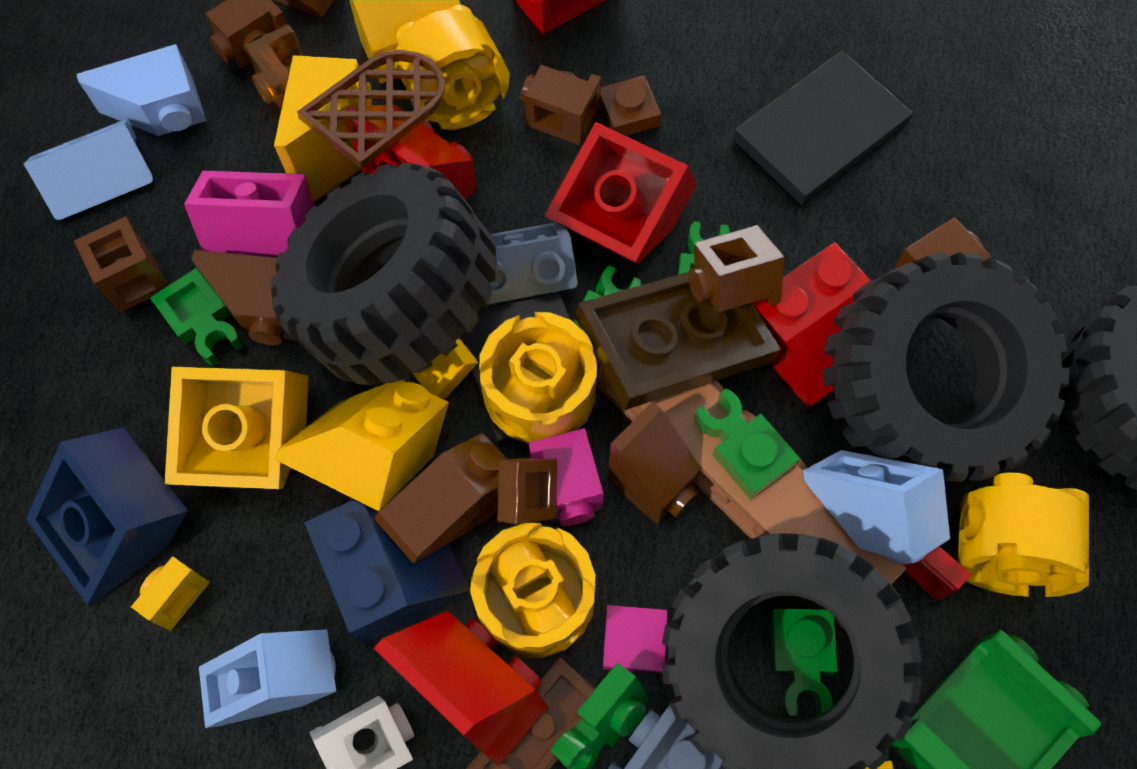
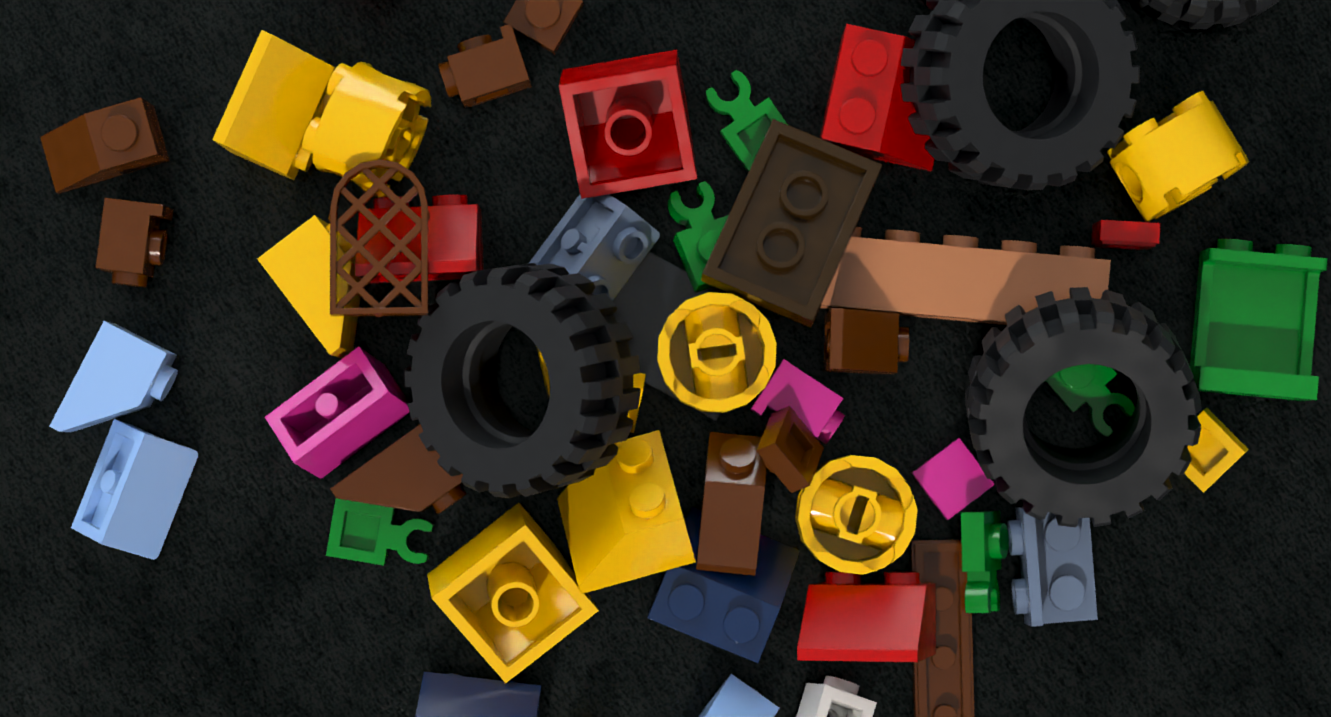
camera: 40 degrees left, 20 degrees up
reddish brown brick [74,216,168,313] -> none
clear orange bracket [245,25,303,111] -> none
reddish brown brick [688,225,784,313] -> none
green plate [694,389,800,500] -> none
light blue slope [803,450,950,564] -> none

